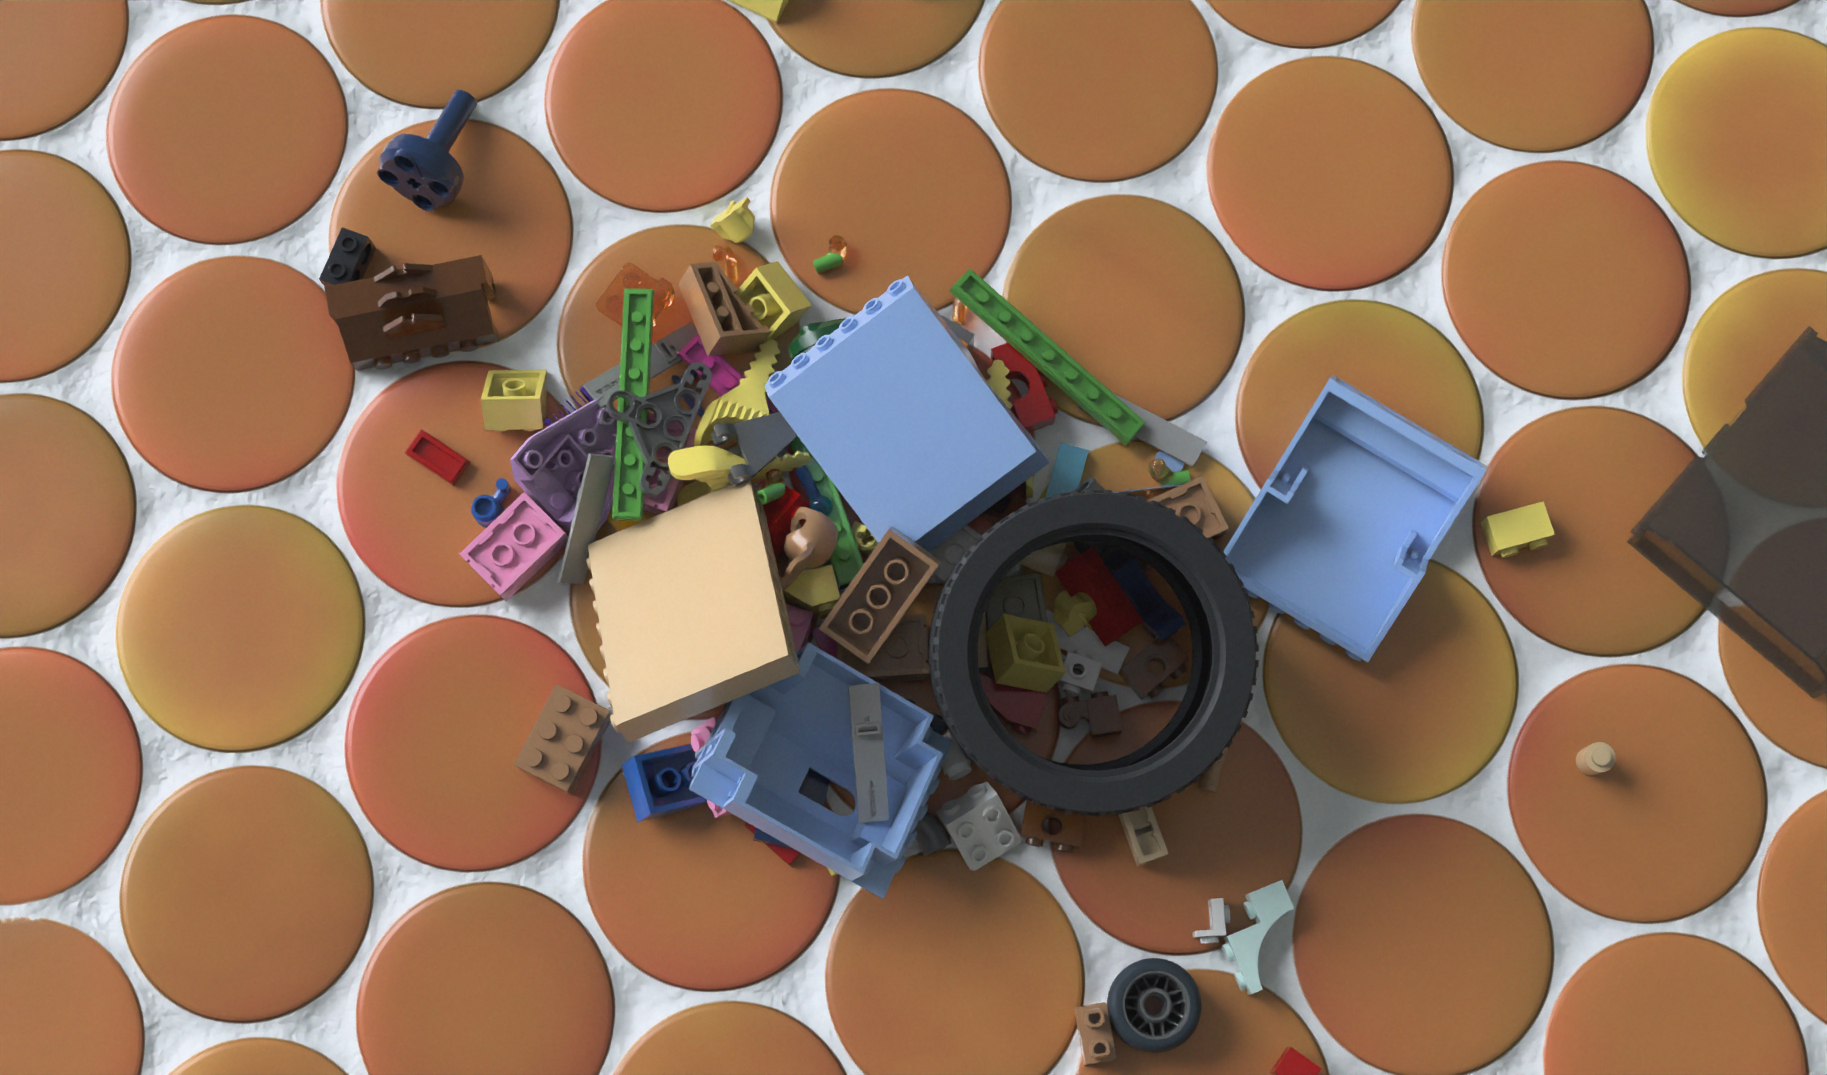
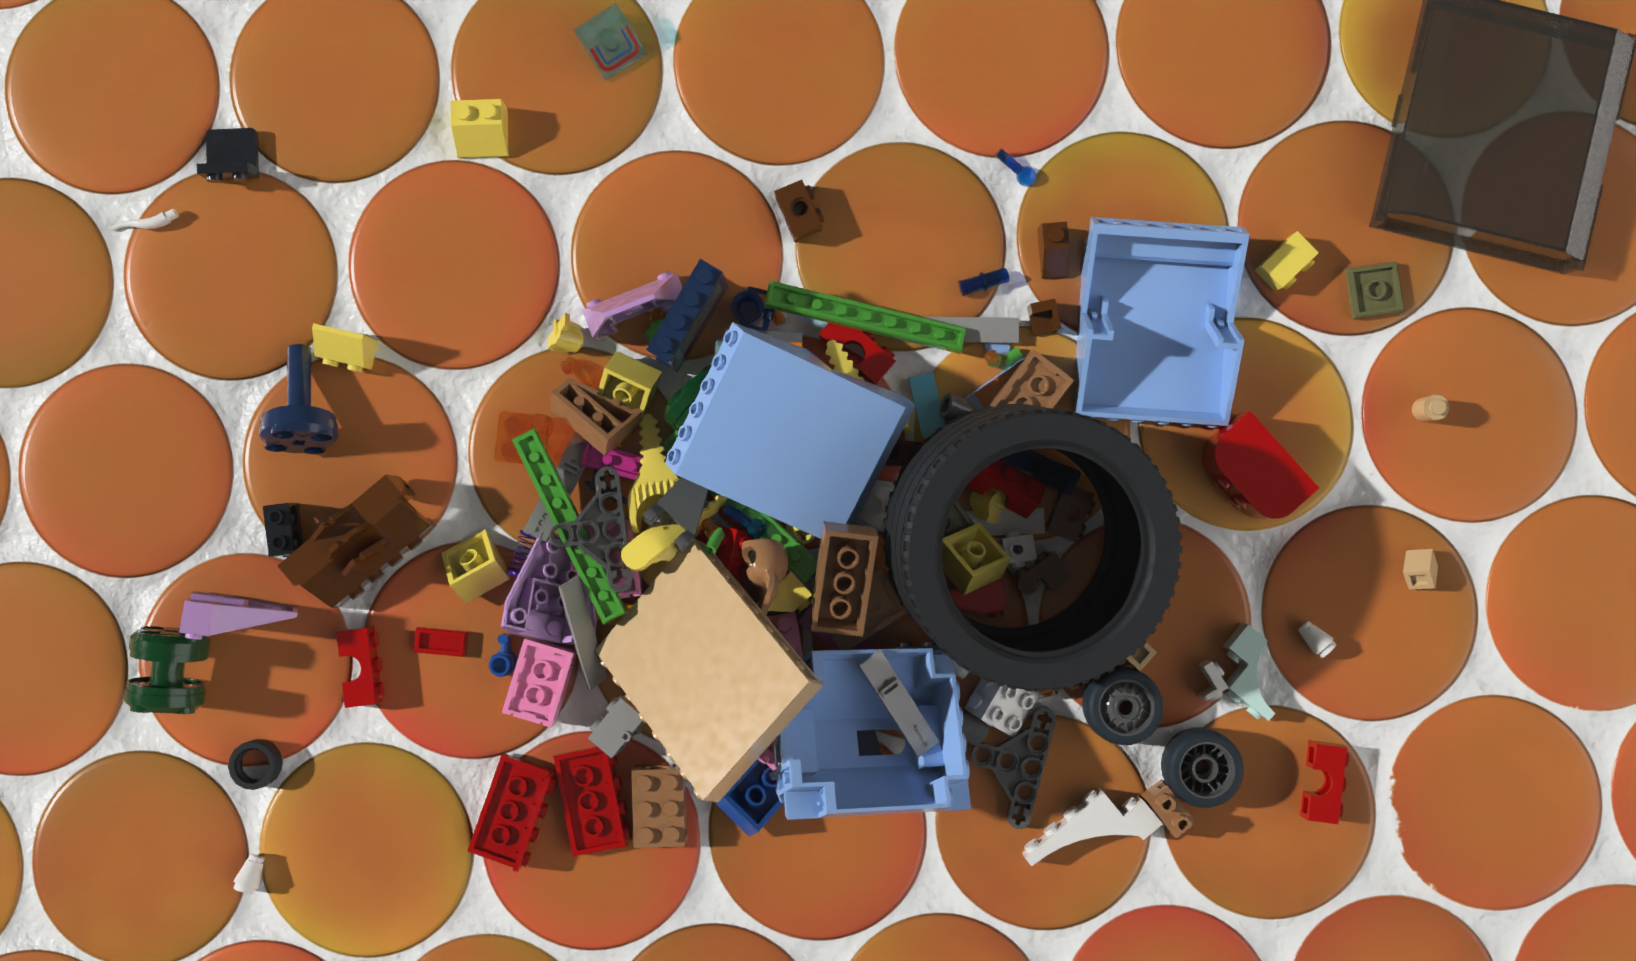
camera: 30 degrees left, 10 degrees up
none -> dark green piece [124,626,211,714]
none -> lavender wedge [179,591,298,640]
none -> black tyre [228,739,283,790]
none -> white cone [233,854,265,894]
none -> light yellow slope [312,323,379,373]
none -> red arch [336,626,385,708]
none -> red bracket [467,753,557,872]
none -> red bracket [553,746,632,857]
none -> lavender wedge [582,272,683,341]
none -> light grey brick [588,694,645,758]
none -> dark blue panel [646,259,728,373]
none -> clear blue piece [731,286,775,331]
none -> reddish brown brick [774,179,824,242]
none -> clear blue axle [958,268,1010,296]
none -> dark grey beam [970,706,1056,829]
none -> clear blue bar [995,148,1036,186]
none -> white arch [1022,789,1163,866]
none -> reddish brown panel [1027,299,1061,336]
none -> reddish brown slope [1037,222,1069,279]
none -> wheel [1082,666,1163,745]
none -> red brick [1202,411,1319,519]
none -> white cone [1297,620,1337,658]
none -> olive tile [1344,261,1405,319]
none -> tan panel [1403,549,1438,590]

